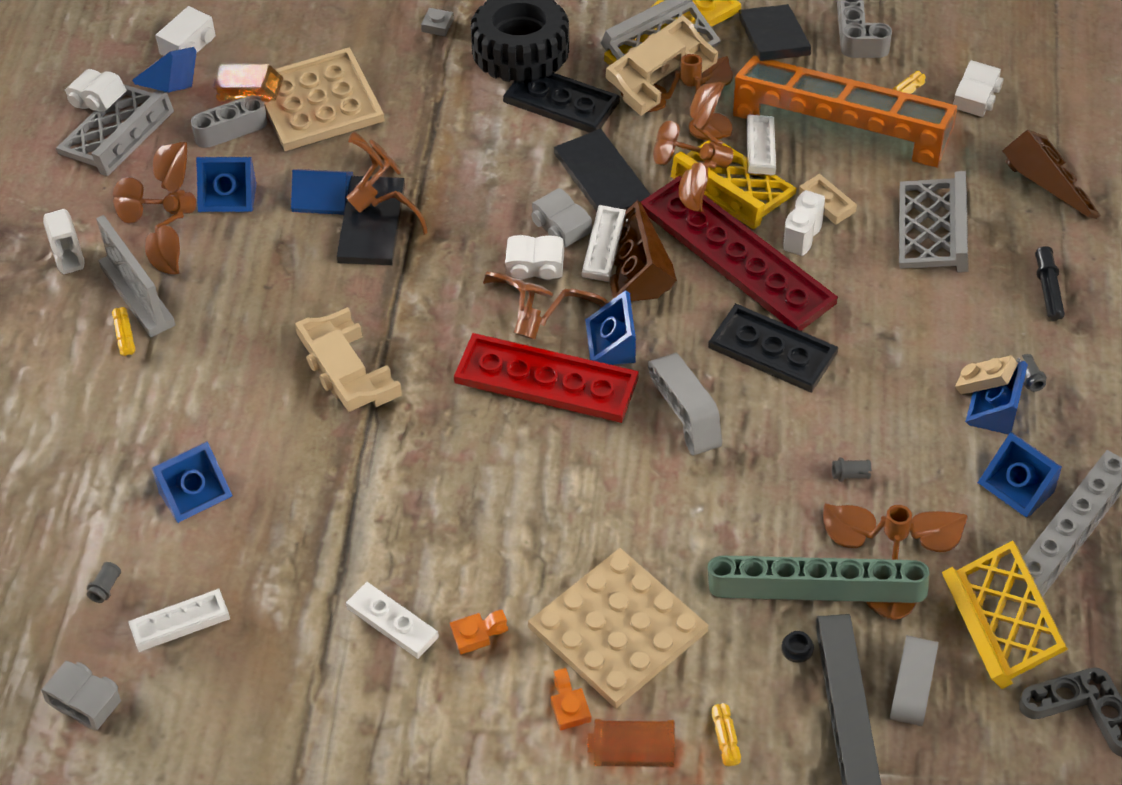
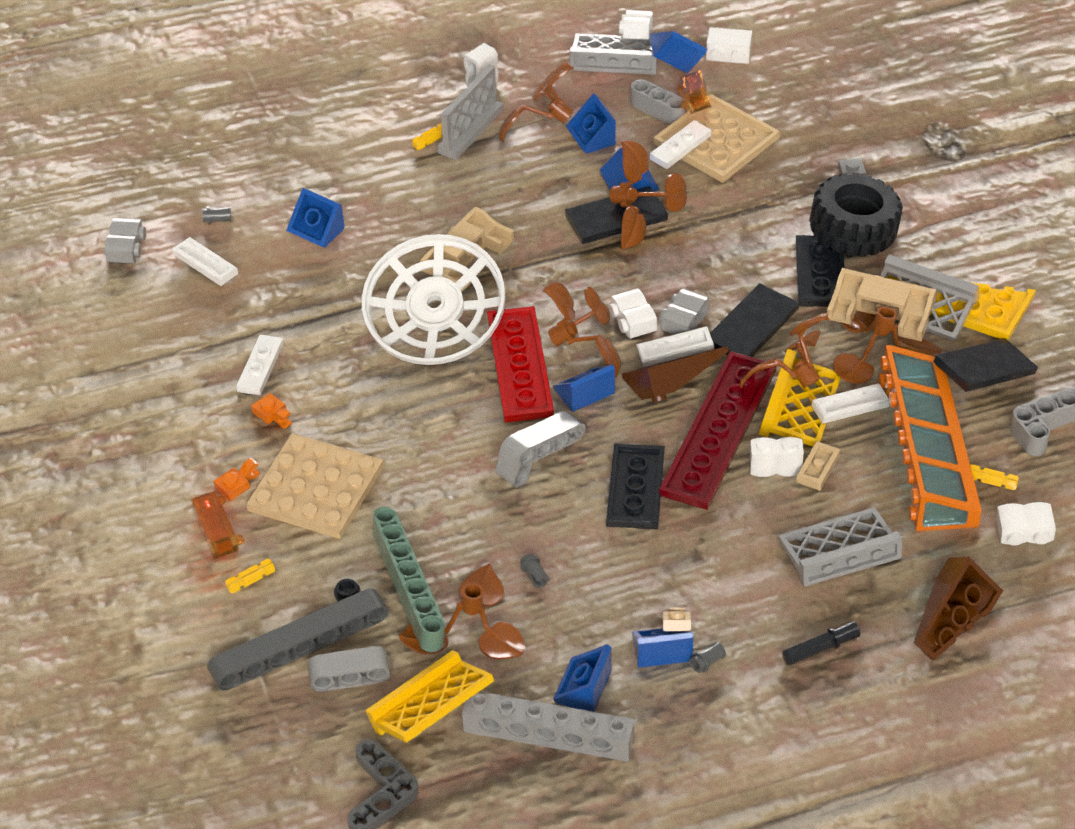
camera: 65 degrees right, 5 degrees down
none -> white dish [362,234,506,365]
none -> white plate [650,120,711,169]

